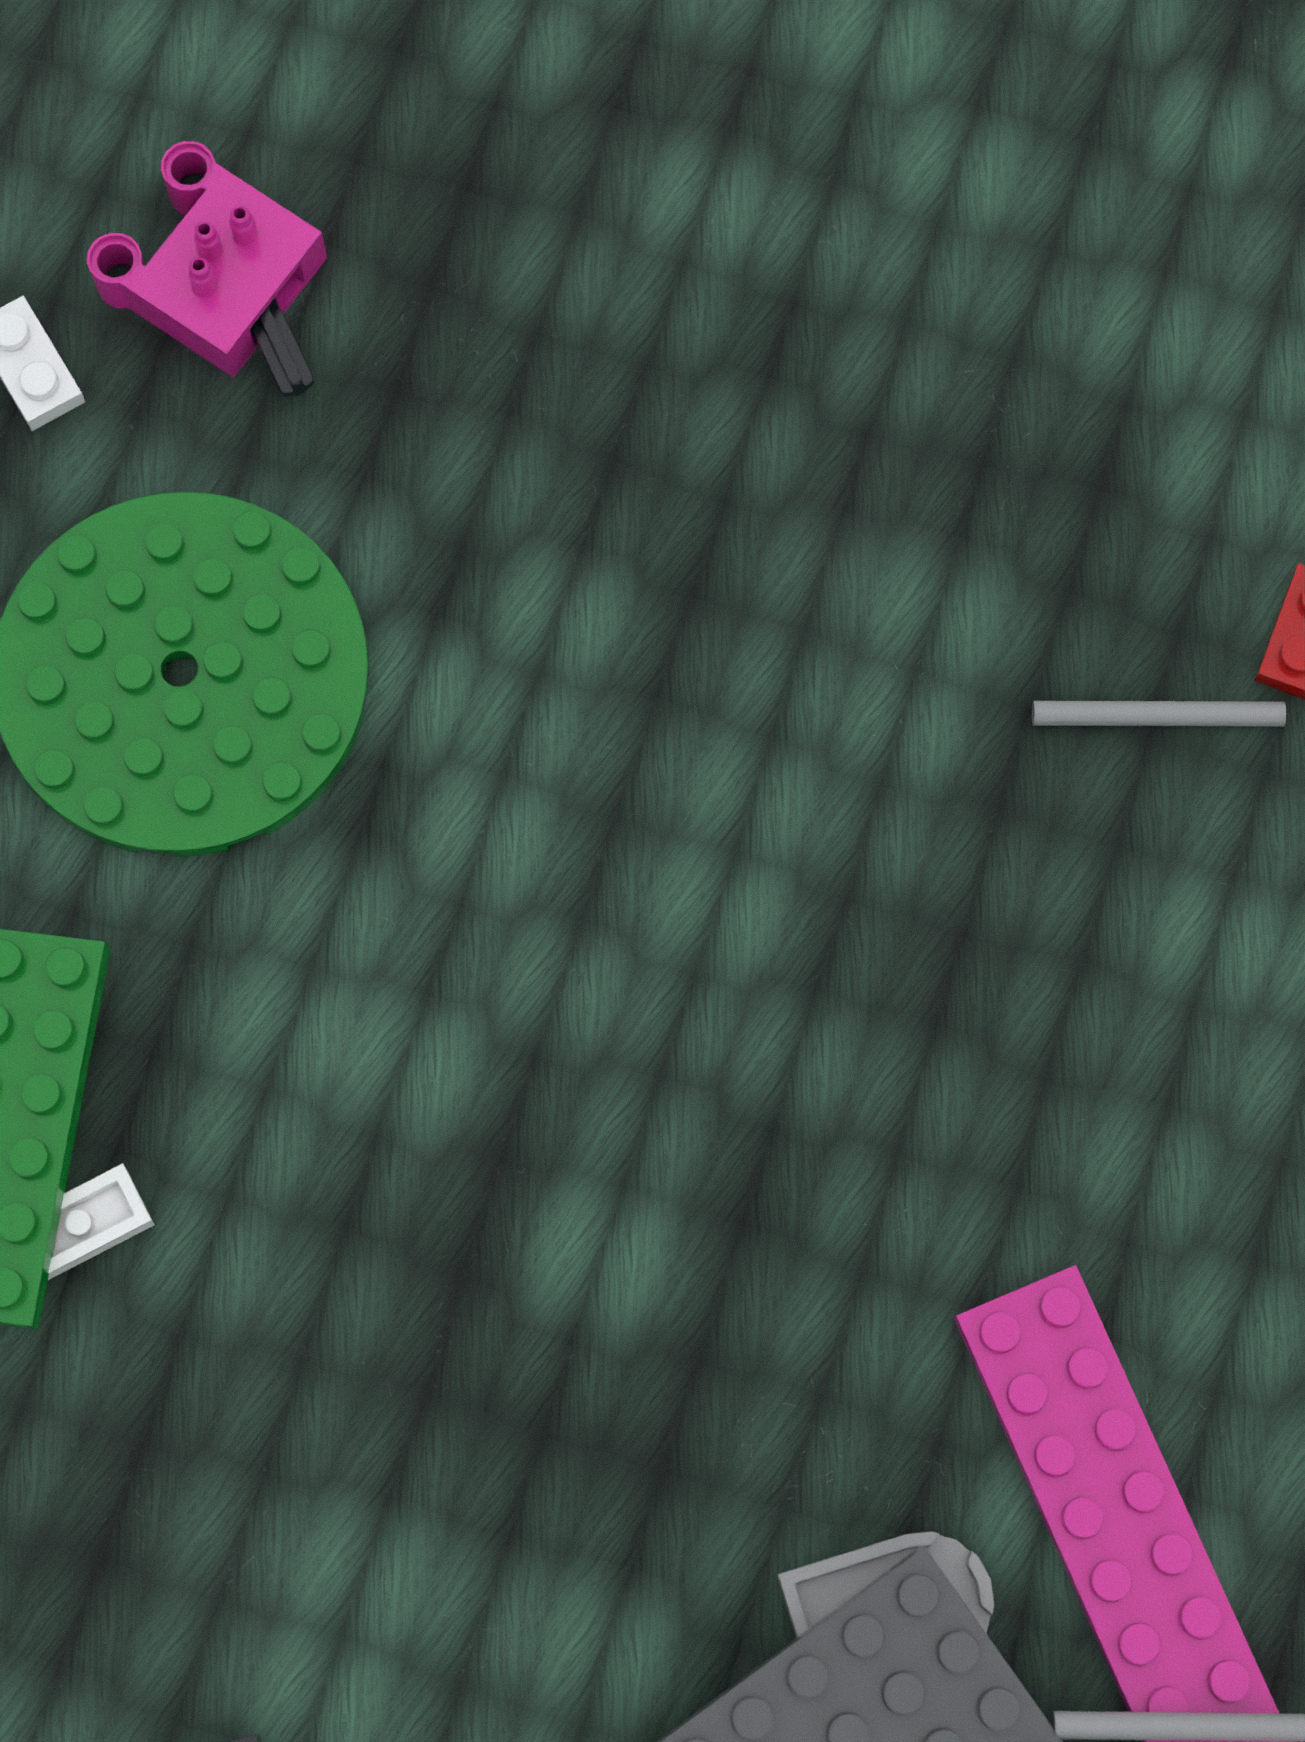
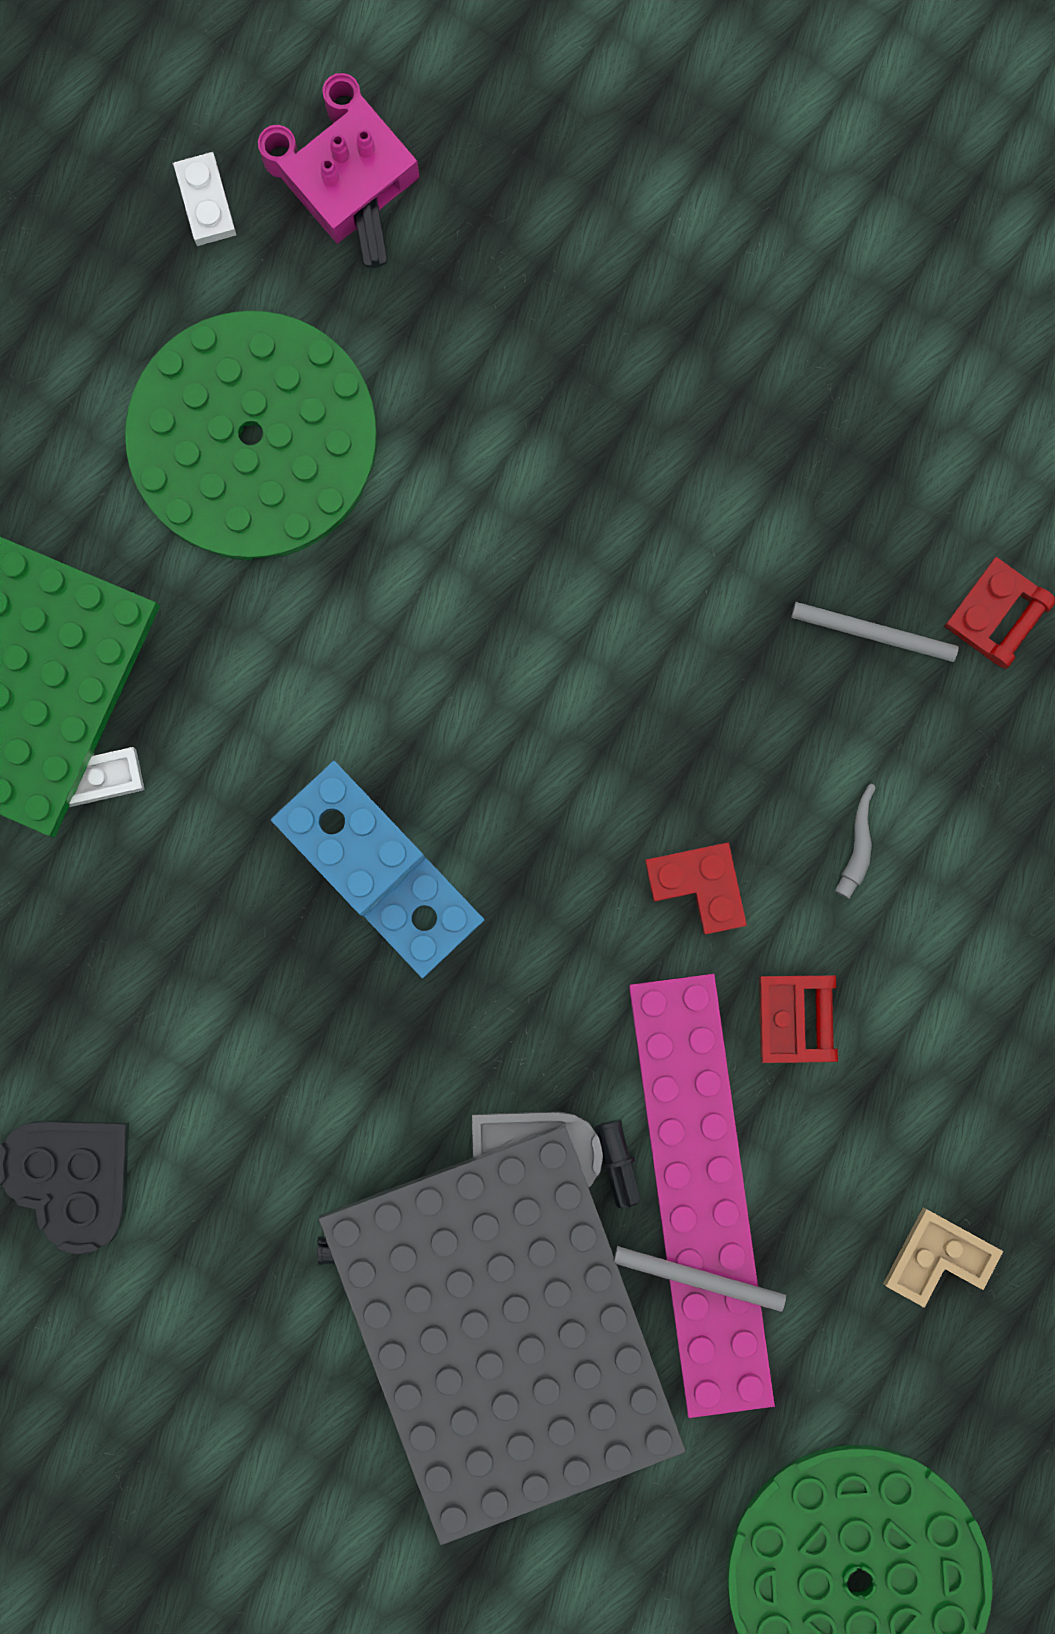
camera: 15 degrees right, 10 degrees up
none -> dark azure bracket [271,761,485,979]
none -> black axle [594,1119,640,1208]
none -> red plate [645,842,747,935]
none -> red plate [759,975,838,1063]
none -> light grey animal [835,784,876,899]

